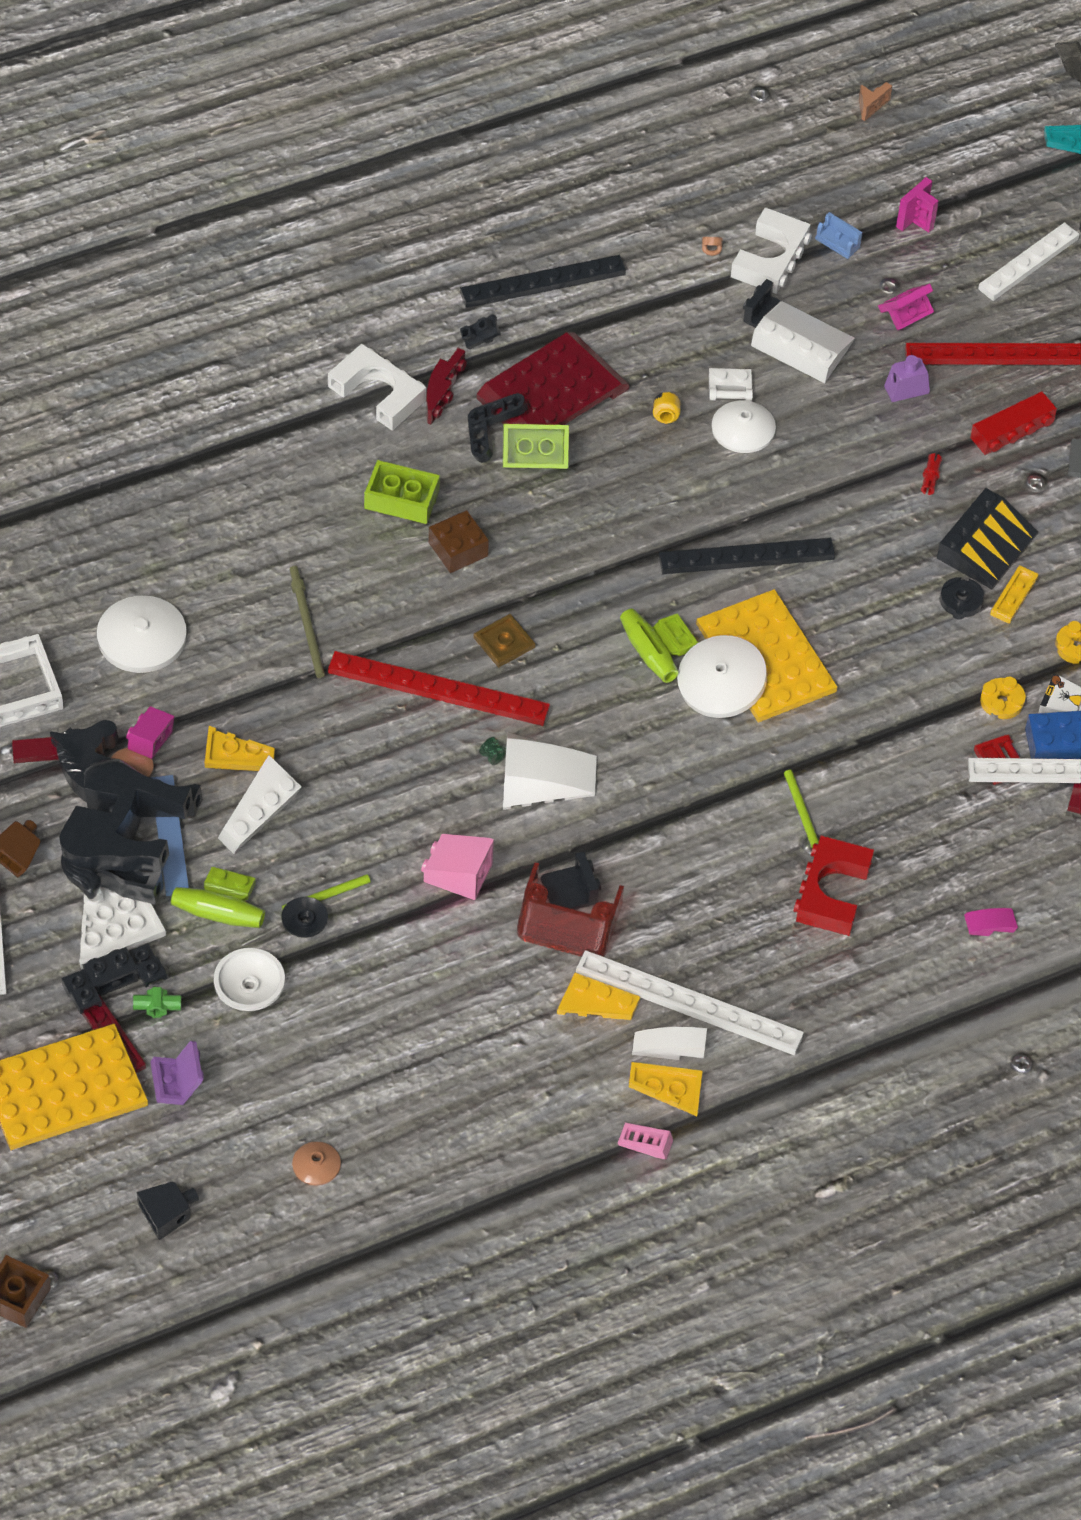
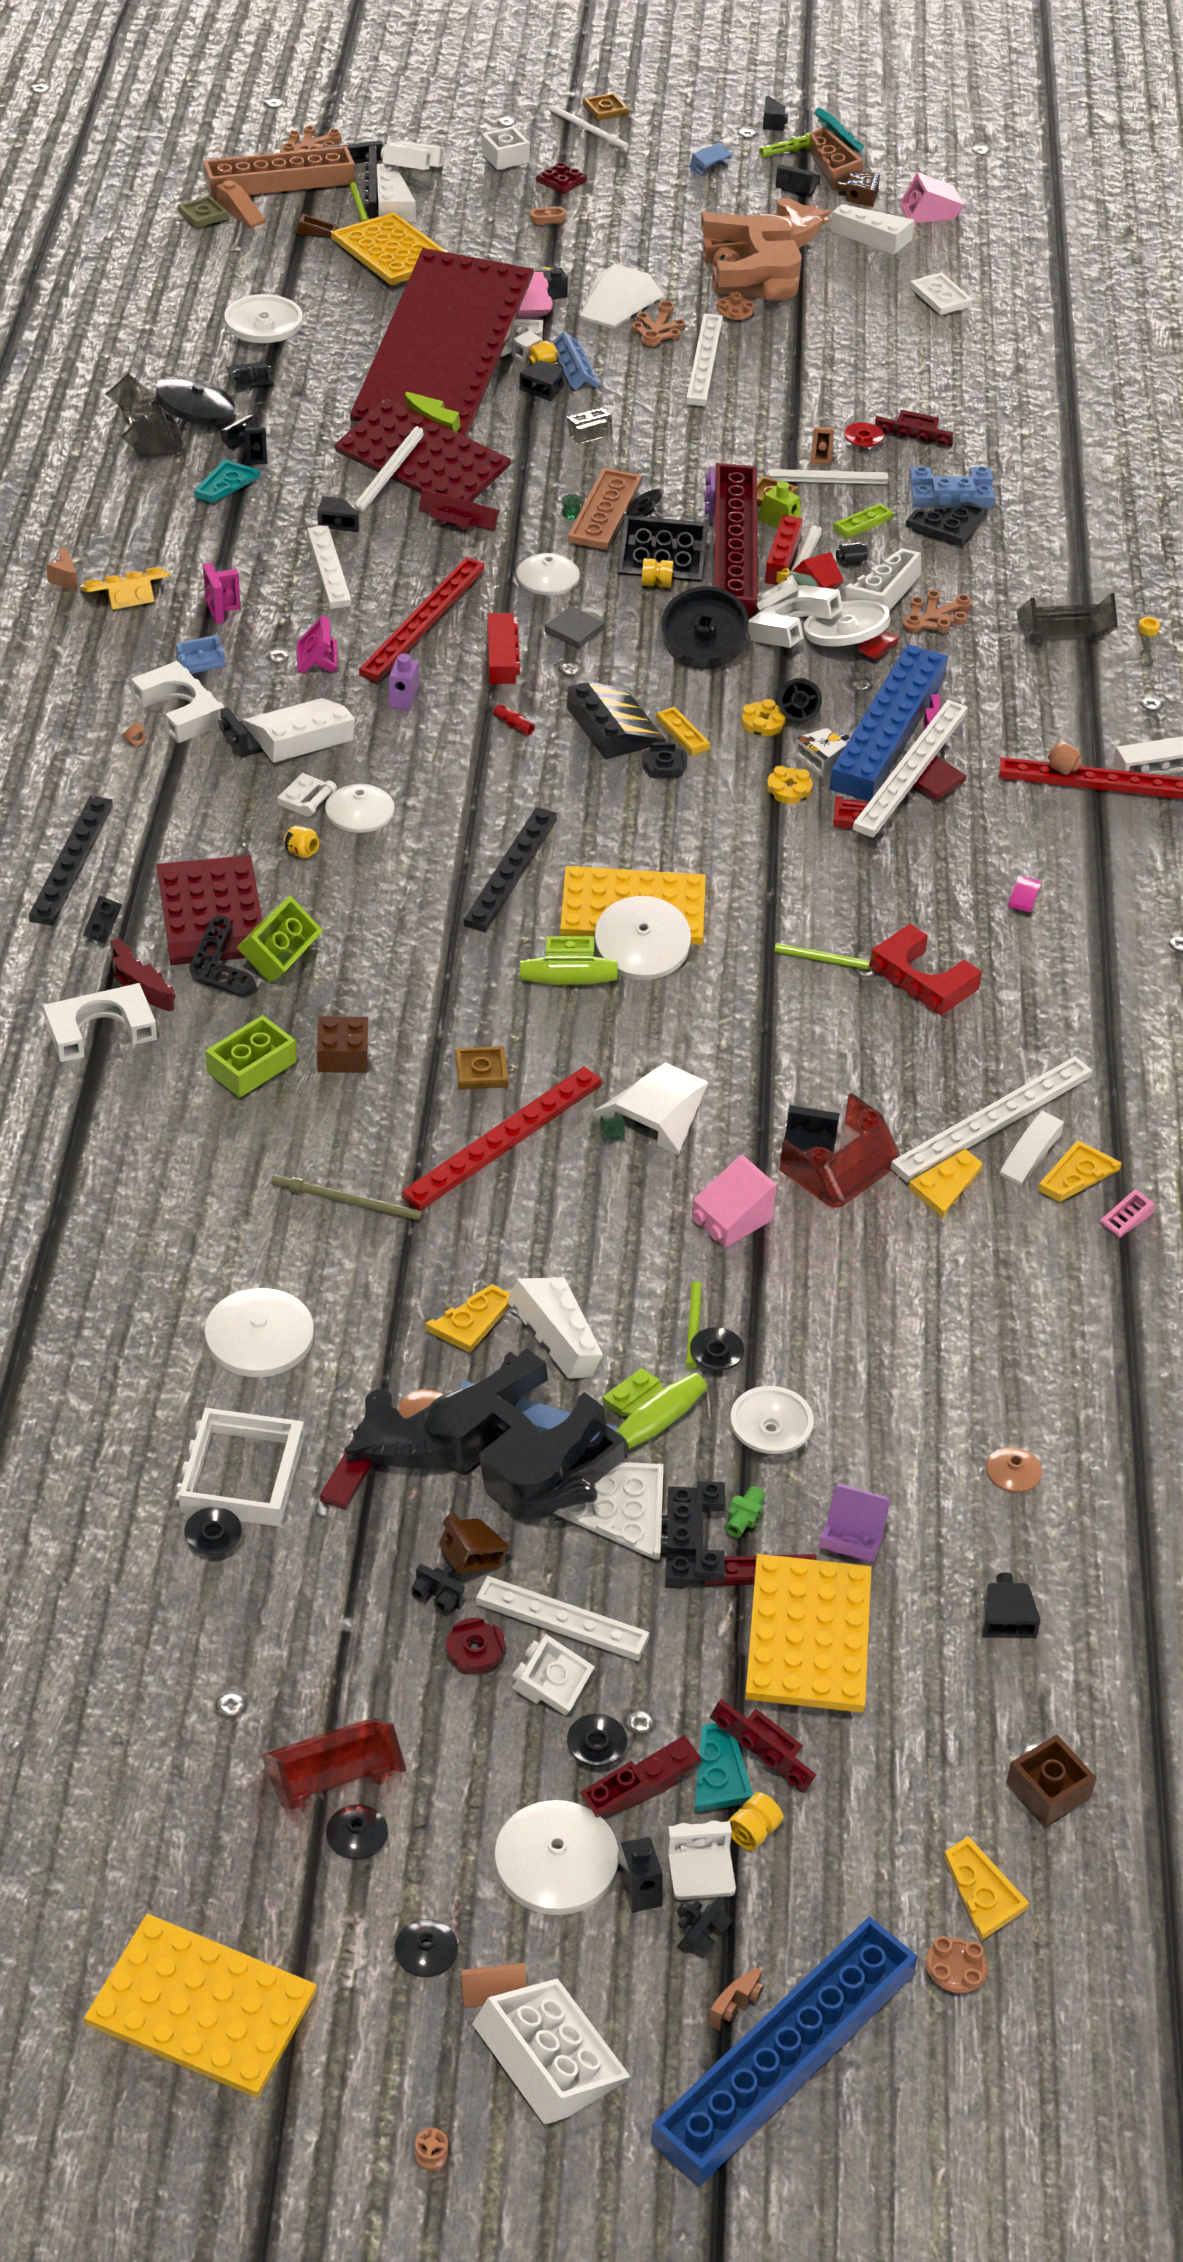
camera: 60 degrees left, 10 degrees down
dark pink brick [126,706,174,759] -> none
none -> yellow bracket [79,567,170,610]

